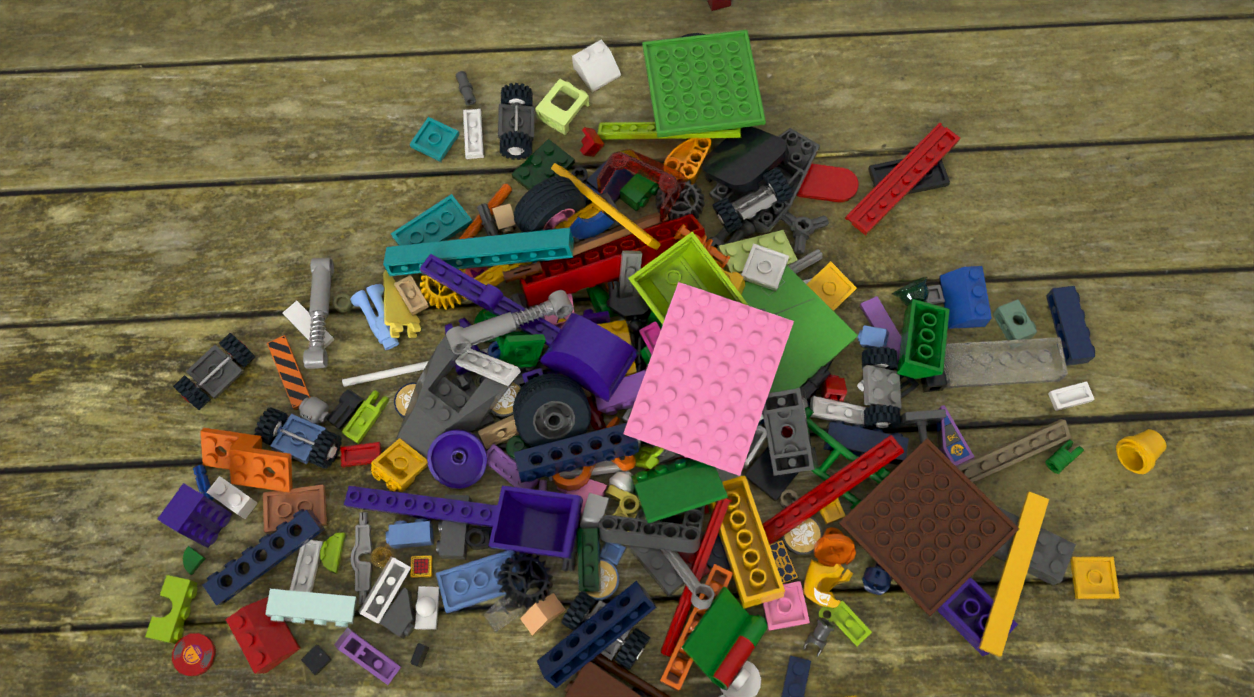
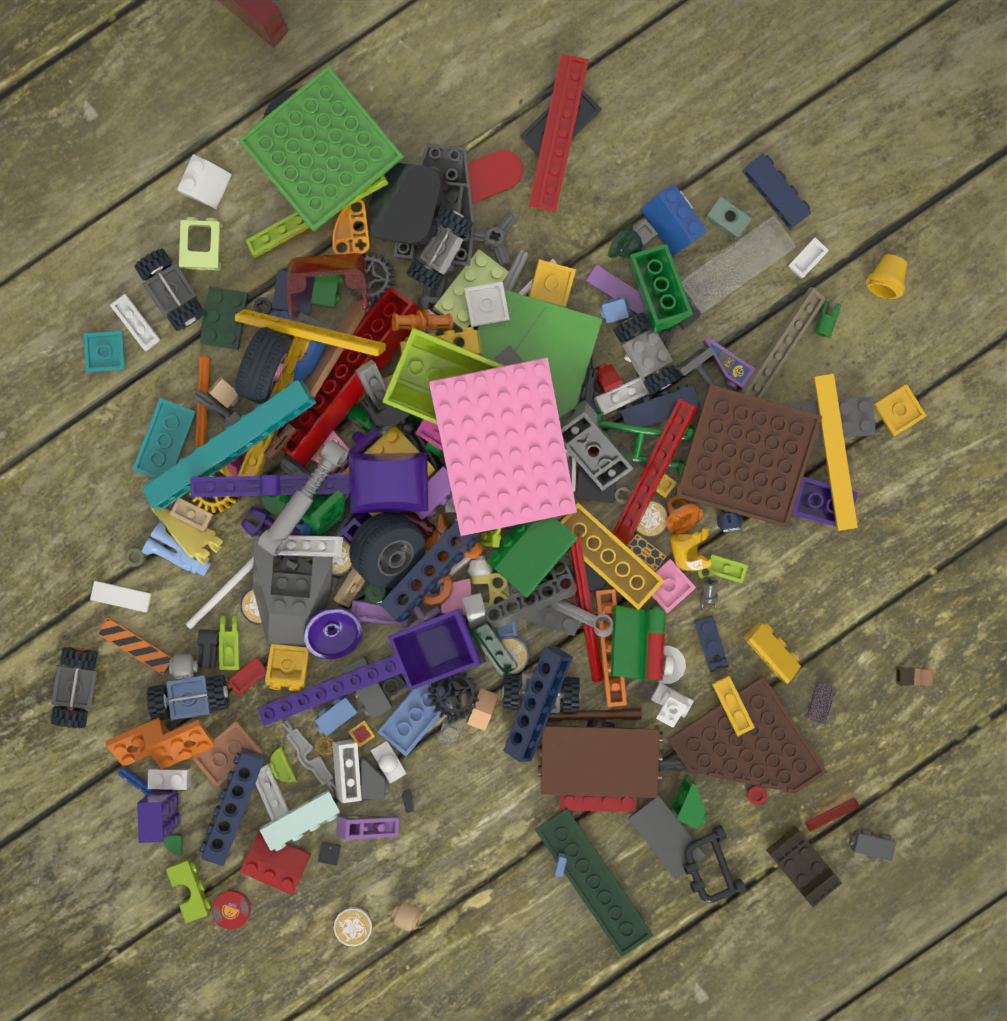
camera: 30 degrees left, 20 degrees up
light grey piece [303,257,334,369] -> none
dark grey pin [456,71,476,105] -> none
red panel [580,127,605,157] -> none

